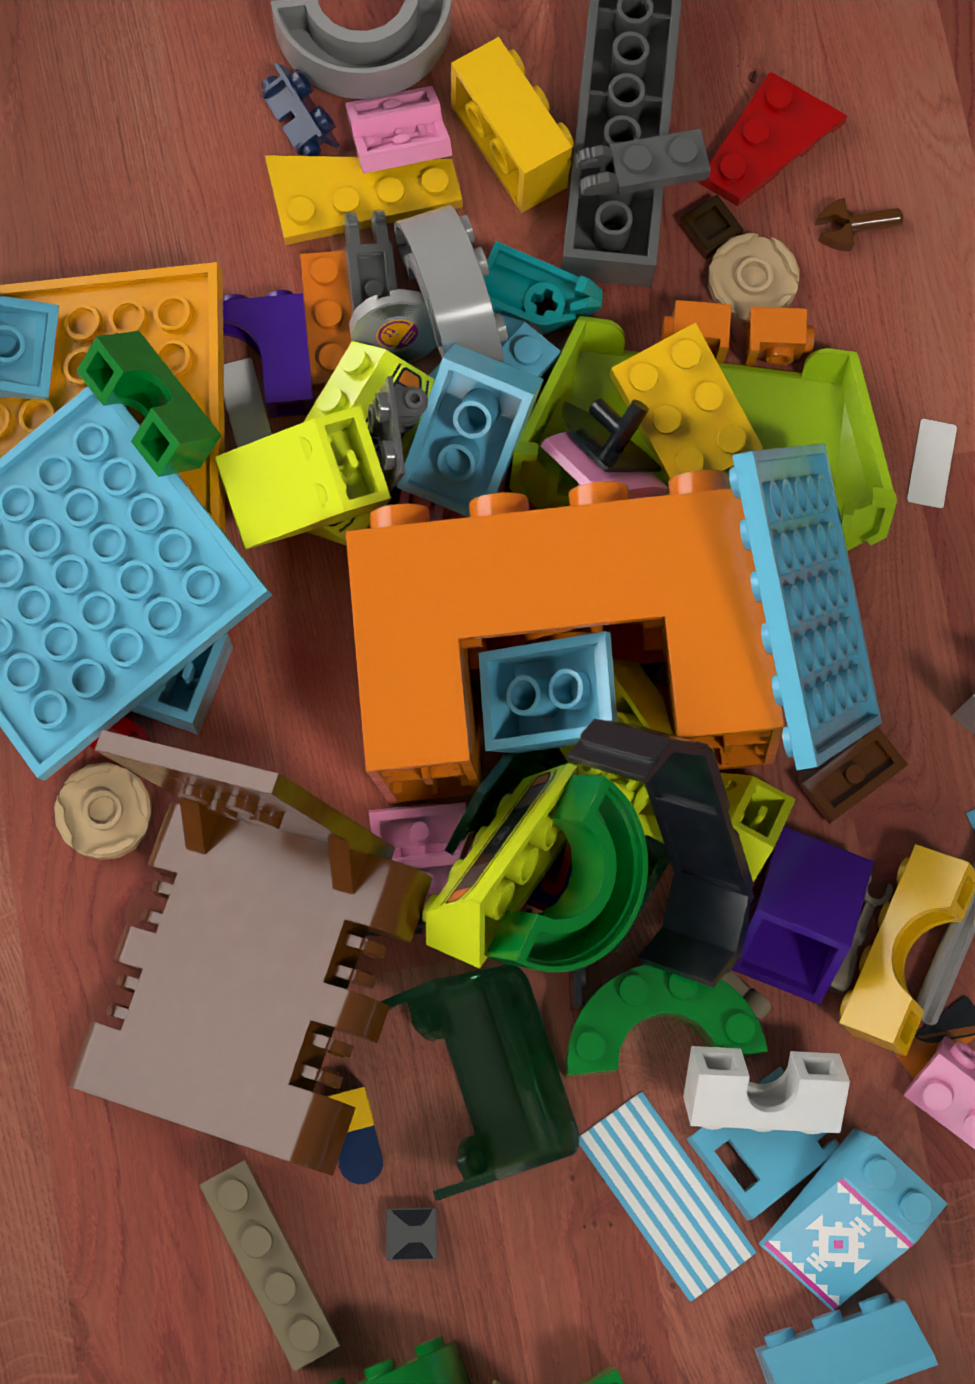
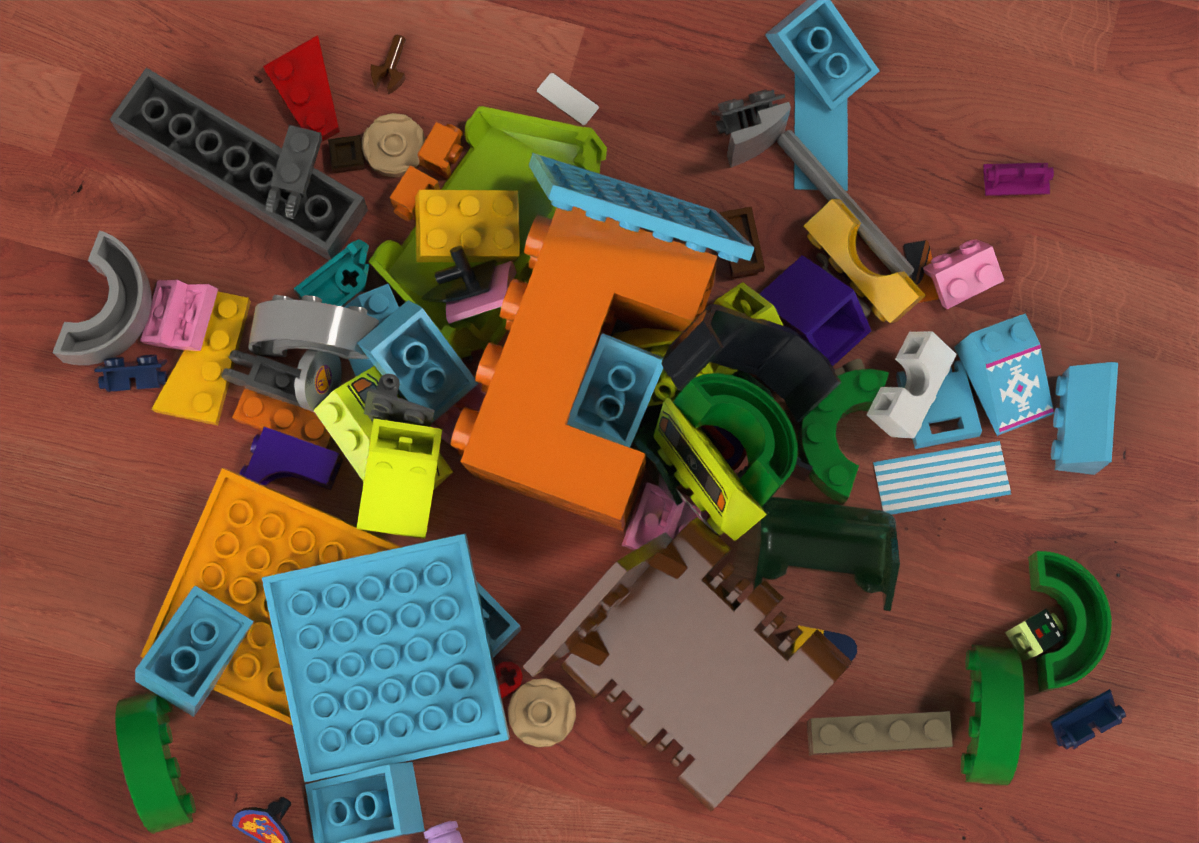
camera: 60 degrees left, 0 degrees up
green arch [77,330,222,477] -> none
white sticker [224,358,272,447] -> none
dark grey tile [386,1208,437,1261] -> none
yellow brick [451,37,574,213] -> none

